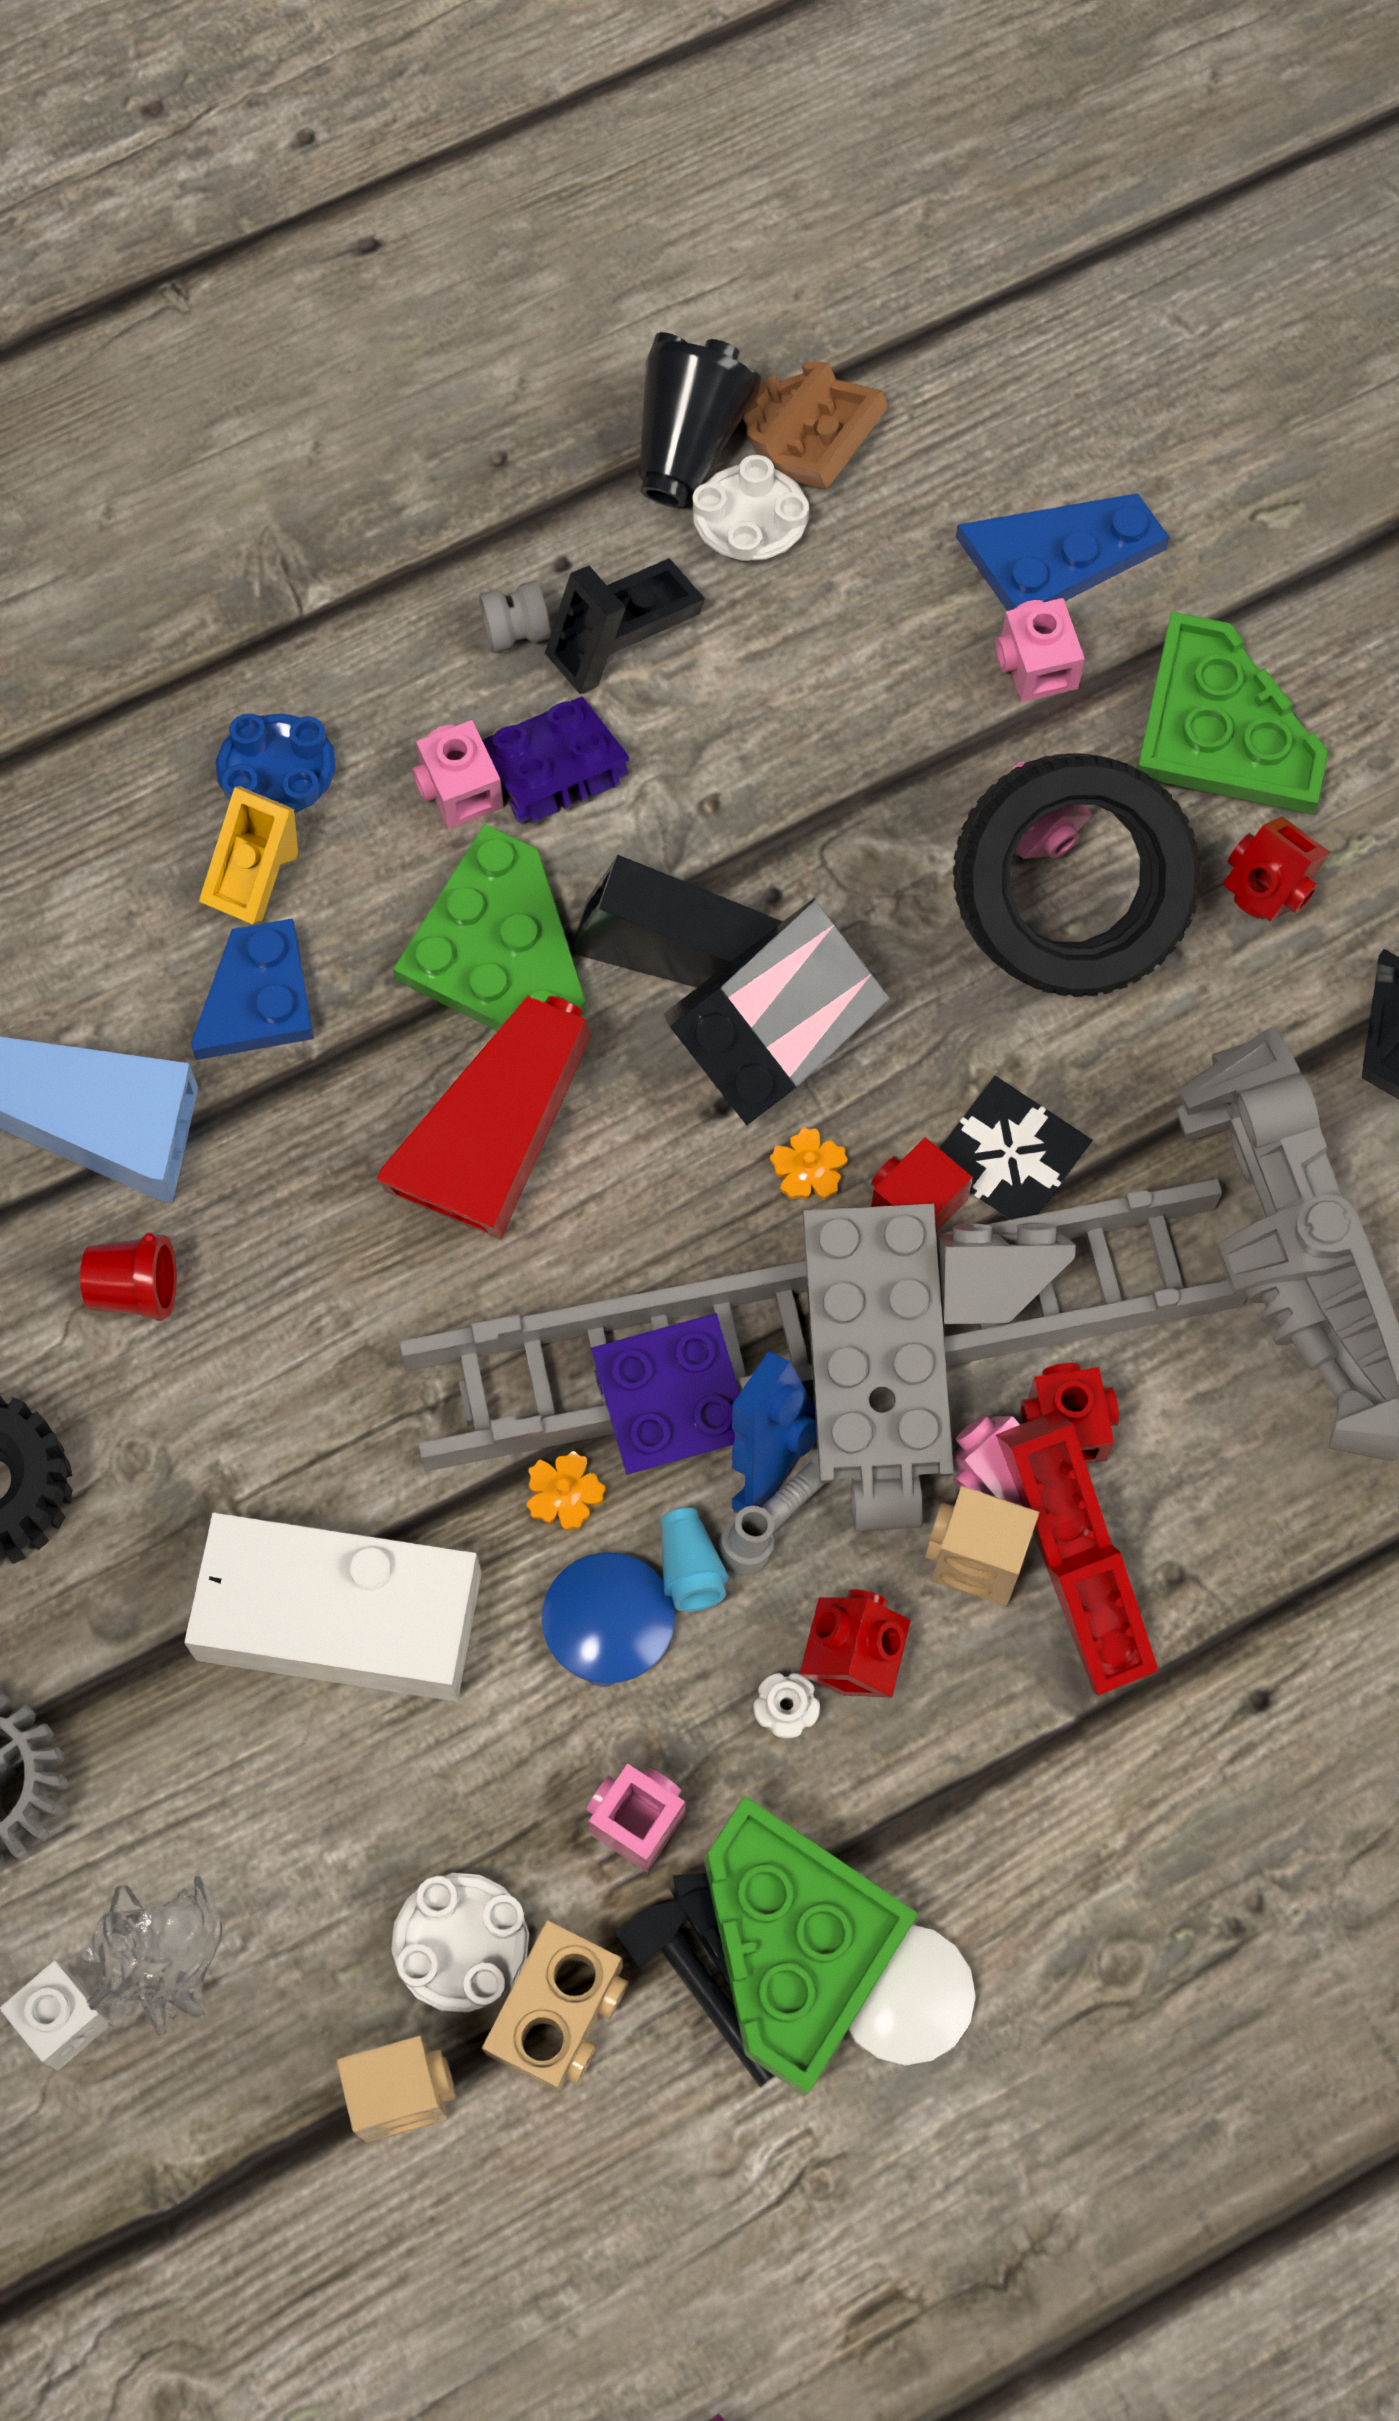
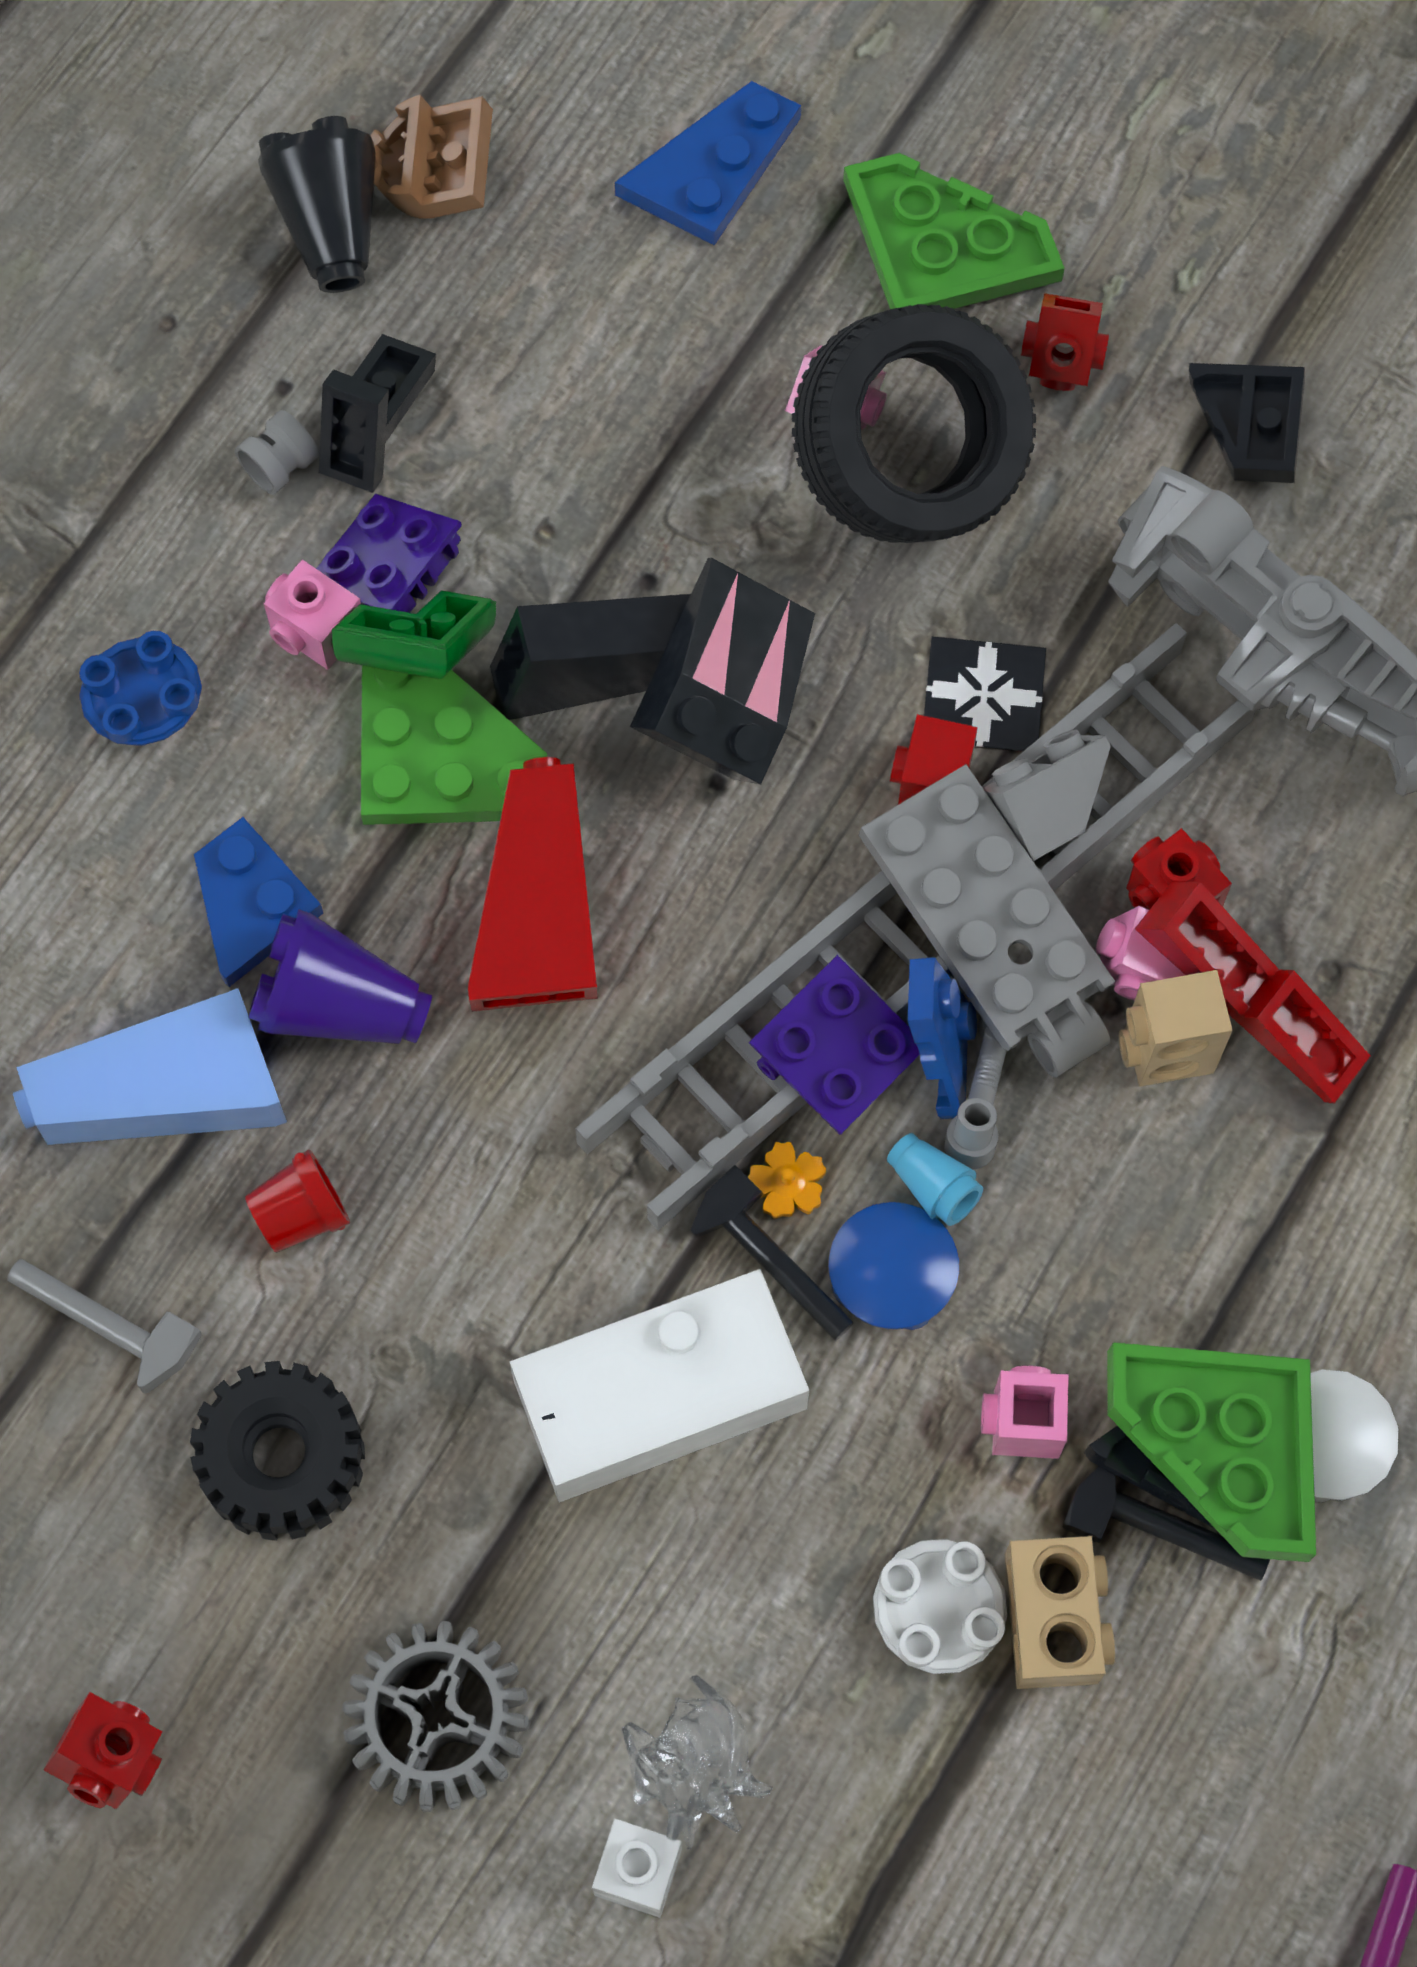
camera: 30 degrees left, 0 degrees up
yellow slope [199,786,298,925] -> none
tan brick [336,2036,456,2143] -> none
white dish [693,455,809,561] -> none
white plate [753,1673,820,1739] -> none
light orange plant [770,1127,848,1200] -> none
red brick [800,1589,911,1698] -> none
bright pink brick [995,598,1085,703] -> none
none -> dark purple cone [248,909,432,1044]
none -> green brick [332,590,496,679]
none -> black piece [691,1165,854,1341]

